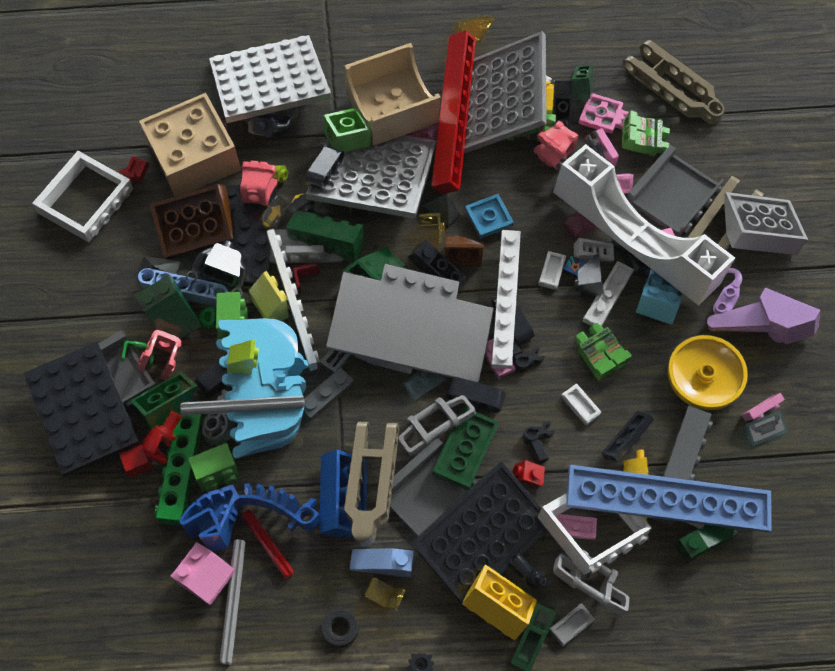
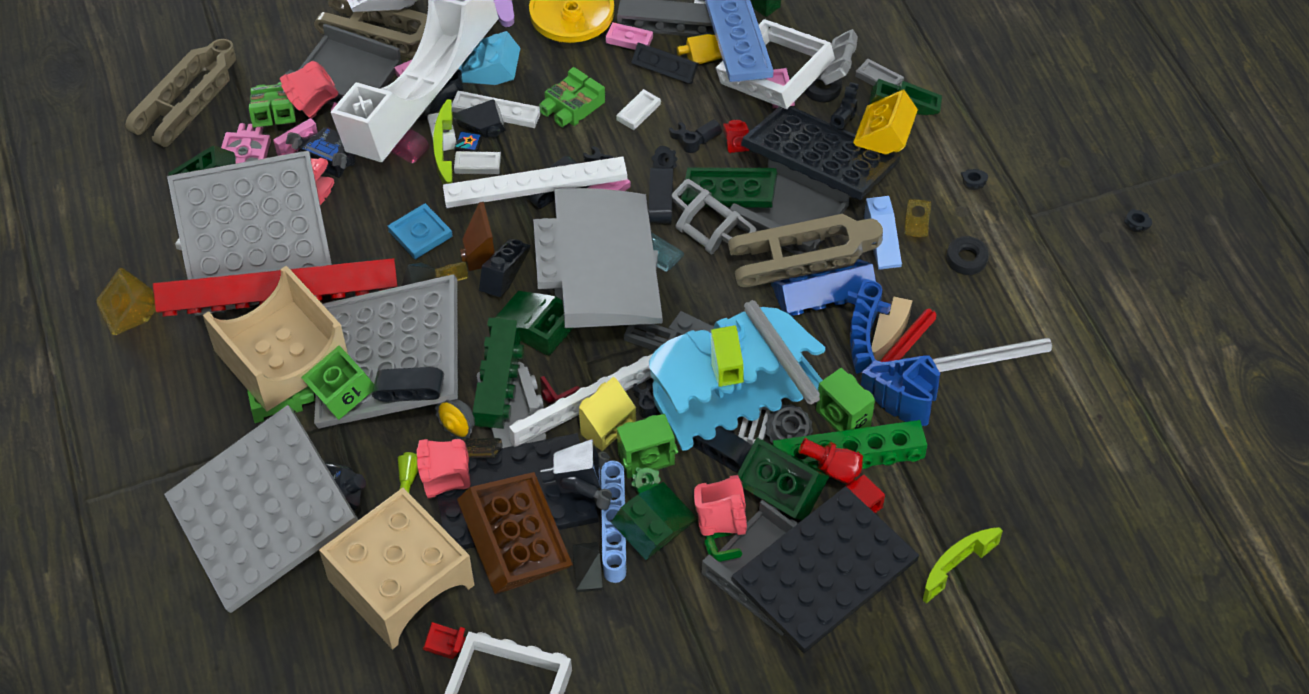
camera: 105 degrees left, 10 degrees down
bright pink slope [171,542,236,605] -> none
none -> coral piece [280,61,338,118]
none -> lime slope [433,100,452,185]
none -> bright pink plate [606,22,653,50]
none -> black animal [651,146,678,168]
none -> tan slope [871,297,912,361]
none -> lime slope [923,527,1003,604]

